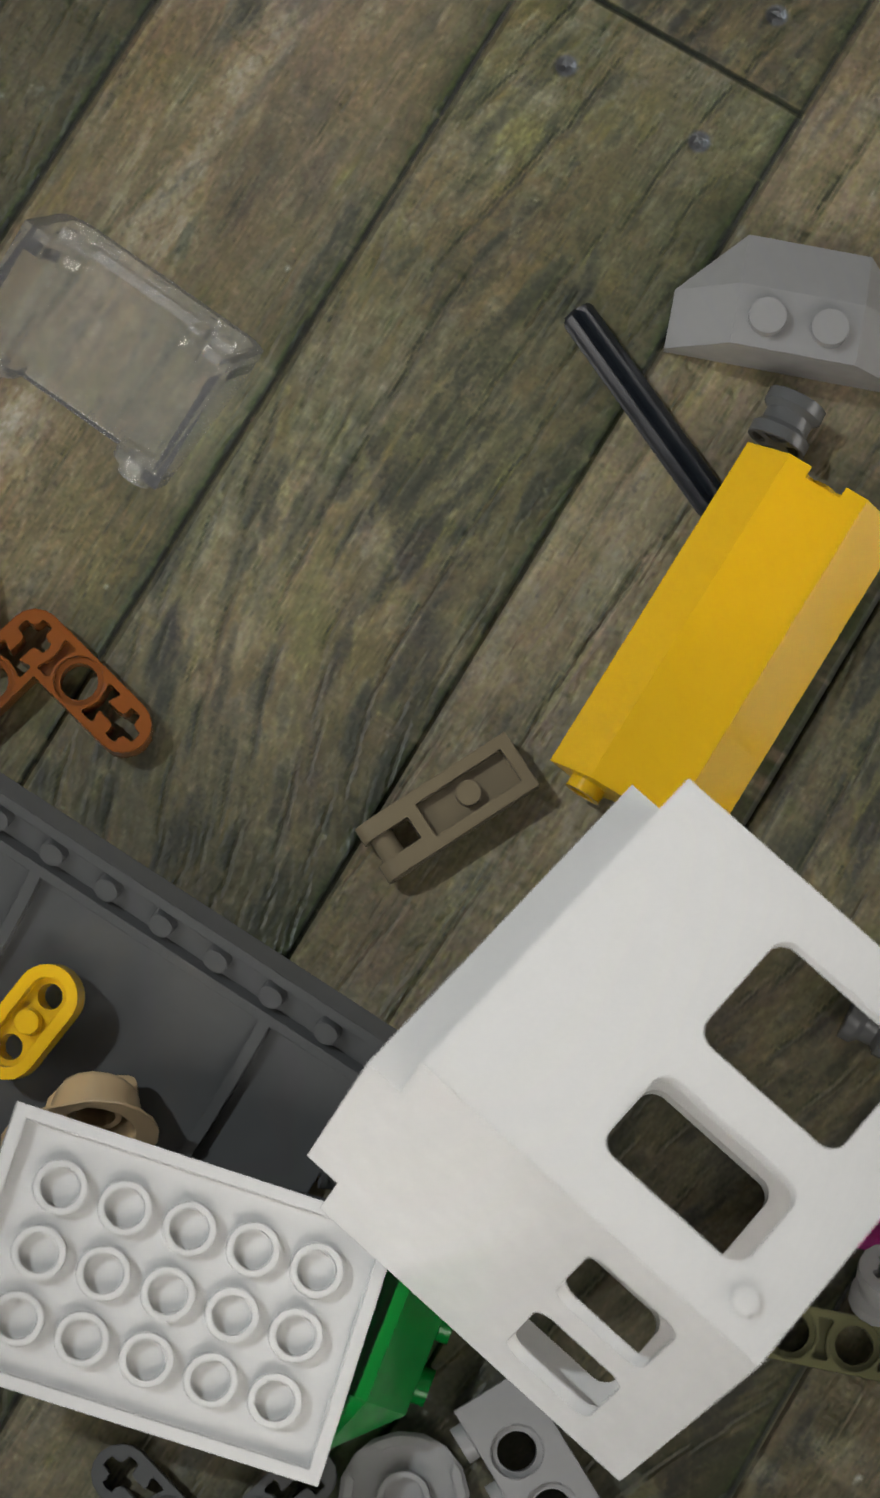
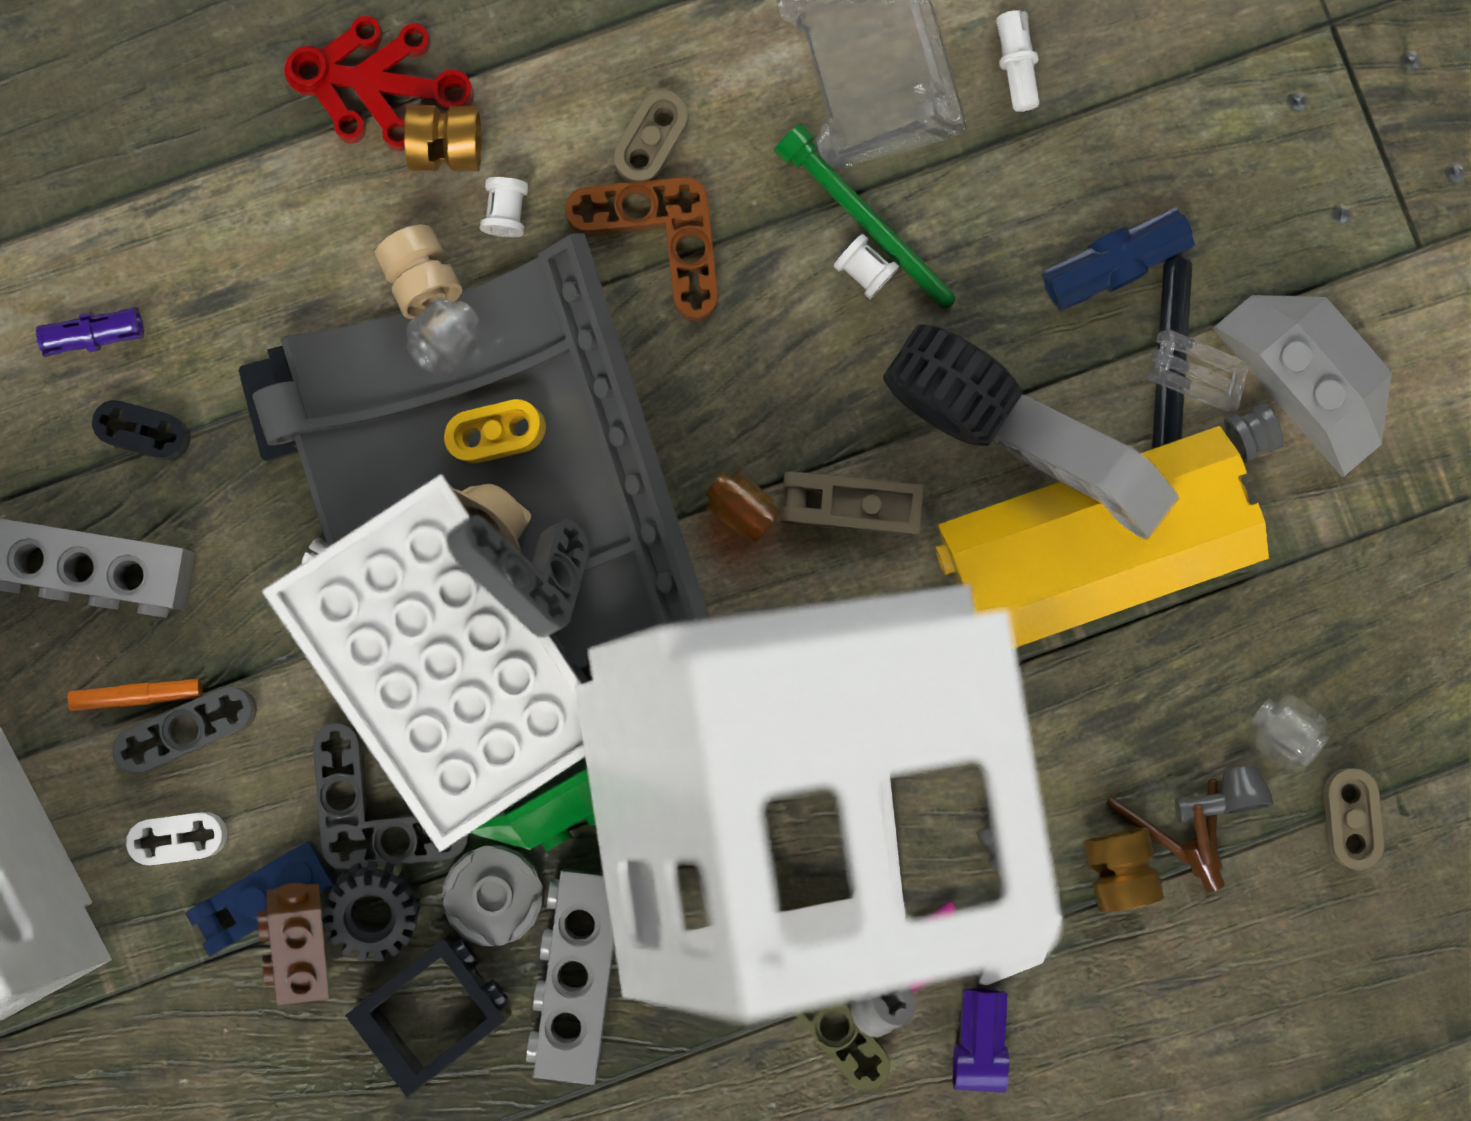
camera: 35 degrees right, 5 degrees up
none -> dark grey beam [446,515,589,638]
none -> clear orange brick [705,470,781,542]
none -> green piece [774,123,955,308]
none -> white bush [833,233,899,299]
none -> black tyre [883,324,1022,446]
none -> light grey beam [992,394,1179,539]
none -> white axle [996,10,1039,112]
none -> dark blue piece [1041,208,1195,312]
none -> clear tile [1147,330,1250,412]

